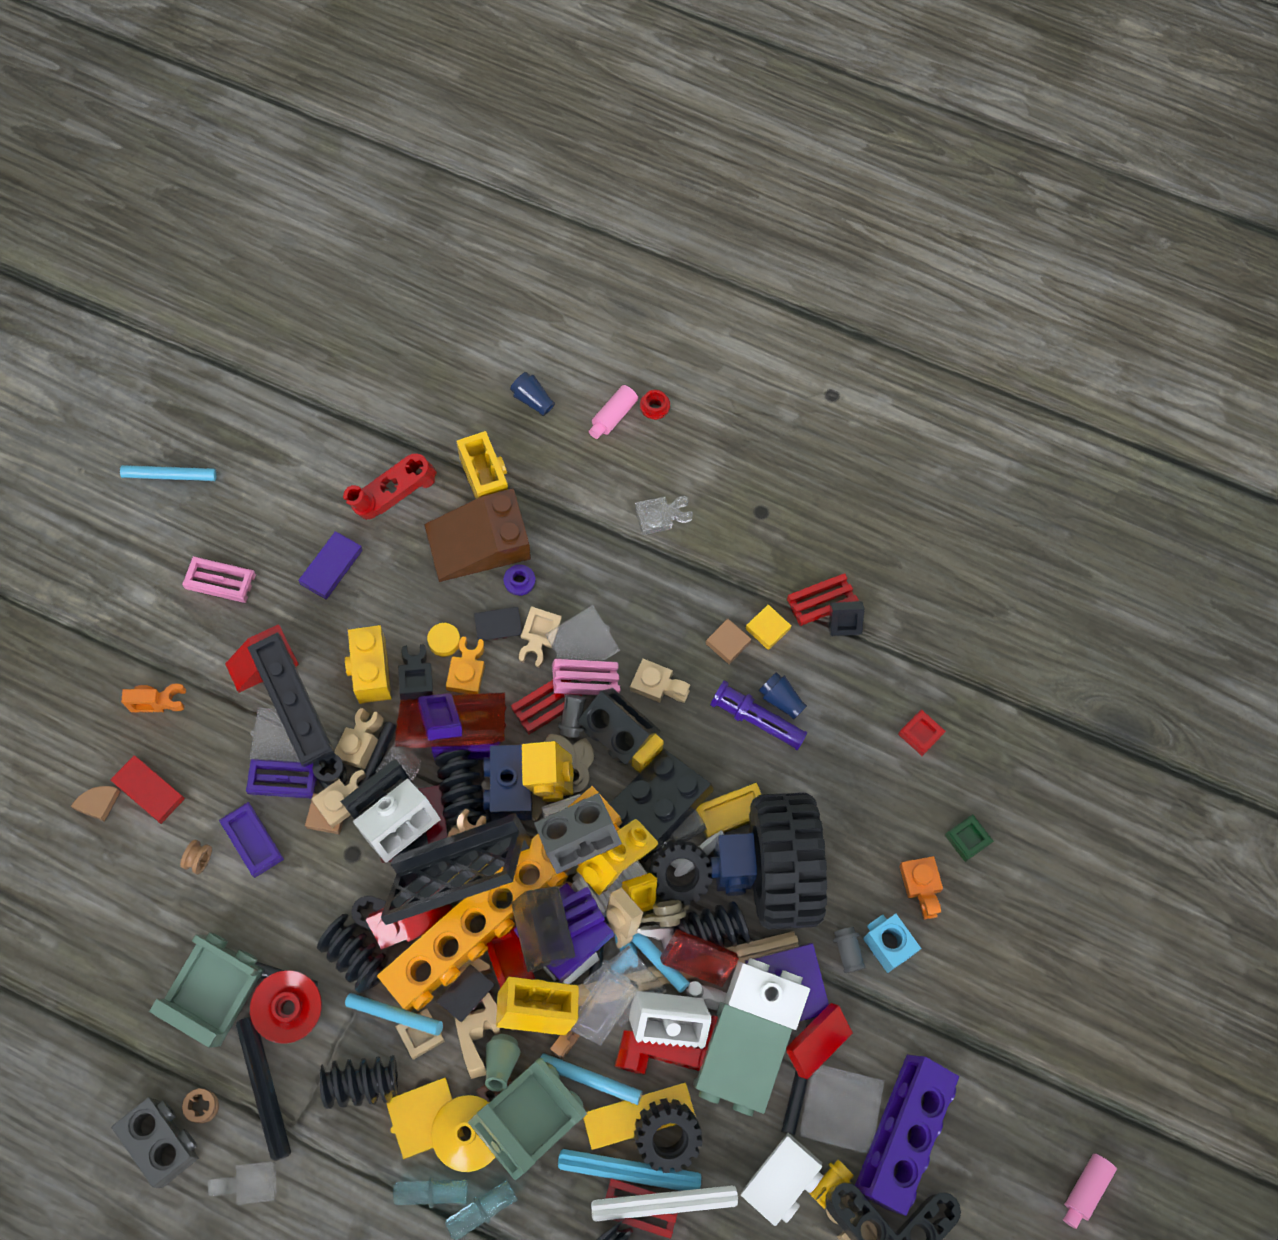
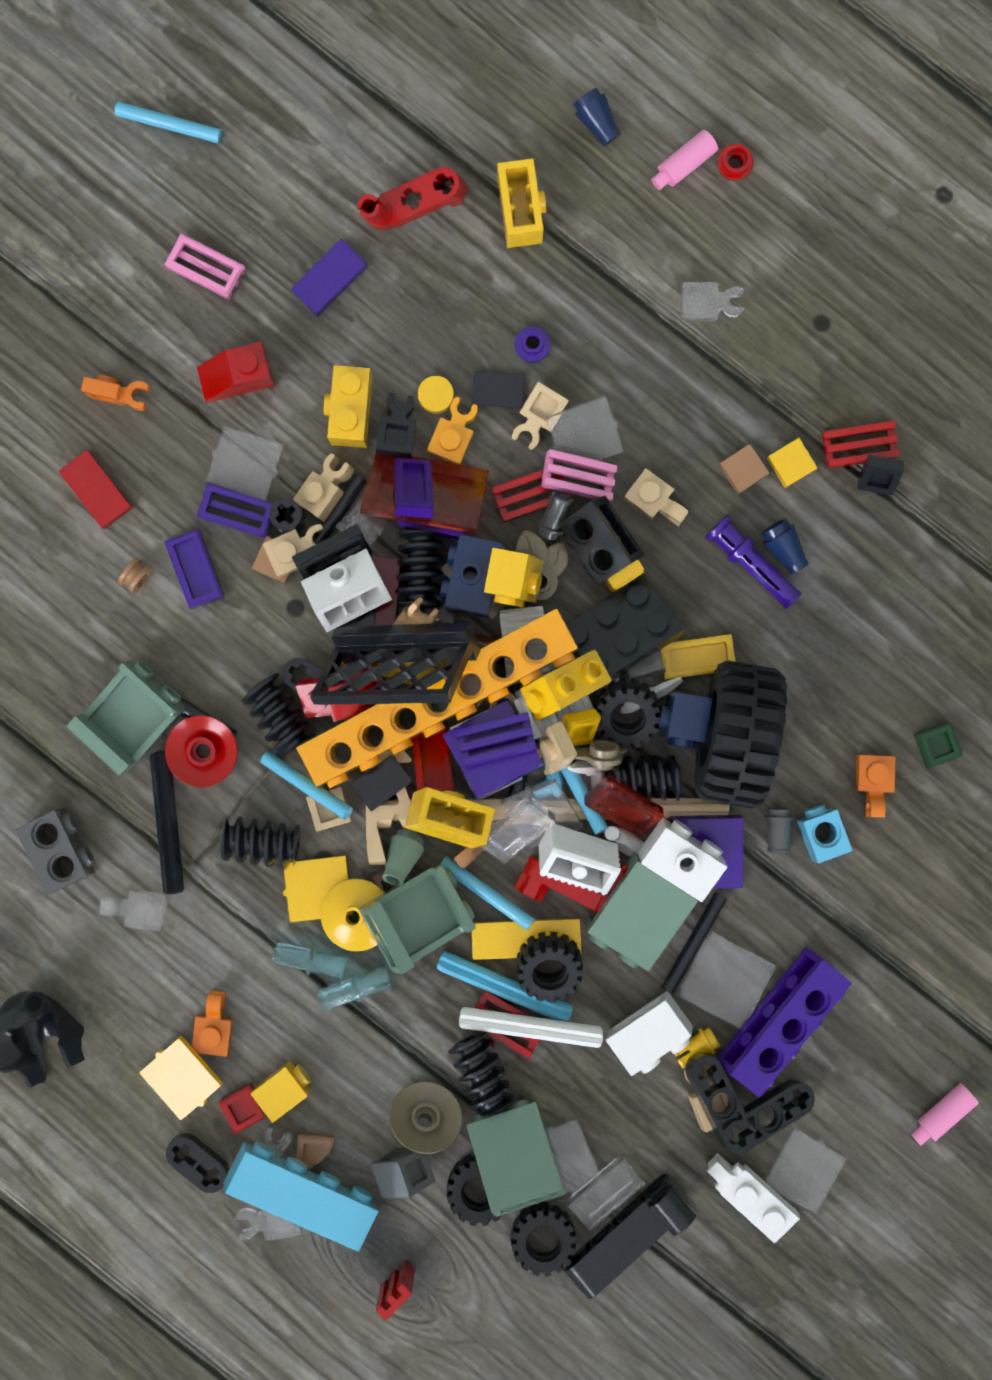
camera: 15 degrees right, 20 degrees up
medium nougat tile [71,786,121,822] -> none
medium nougat bush [182,1088,219,1124] -> none
black tile [247,632,335,767] -> none
reddish brown slope [424,488,531,582] -> none
clear smoke hinge [511,886,576,973] -> none
dark grey brick [534,793,622,874] -> none
red tile [786,1003,853,1080] -> none
red tile [898,709,946,756] -> none

